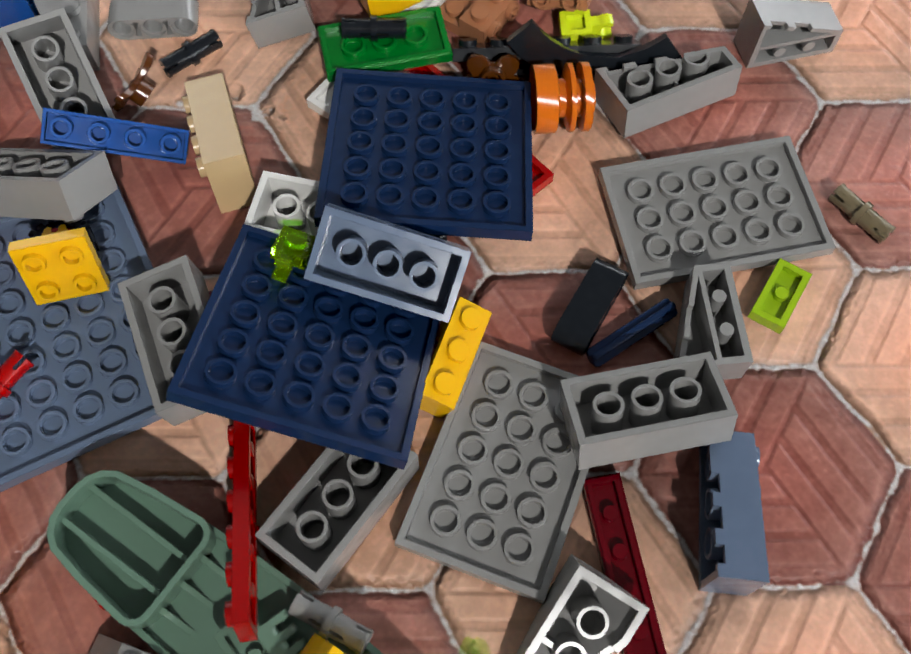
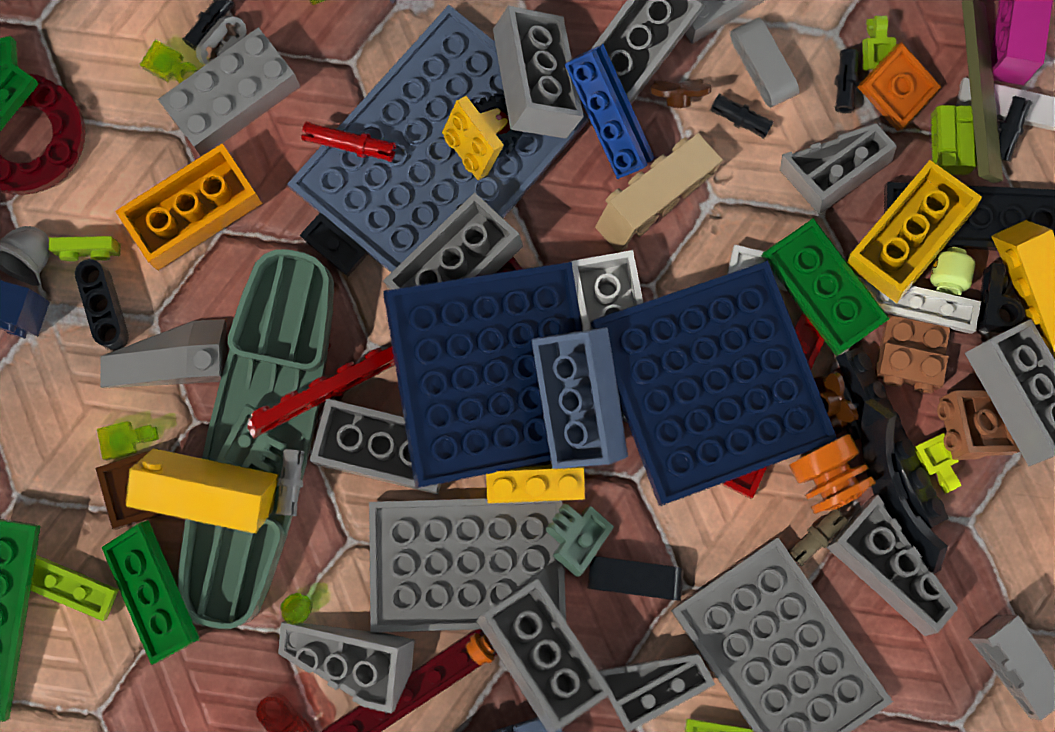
camera: 70 degrees right, 15 degrees up
clear neon green plate [270,225,316,283] -> none
black pin [341,15,407,42] -> none
dark blue axle [586,298,678,367] -> none
none -> black plate [300,213,368,277]
none -> orange plate [466,633,495,665]
none -> sand green hinge [546,504,614,577]
none -> dark tan pin [788,509,849,566]

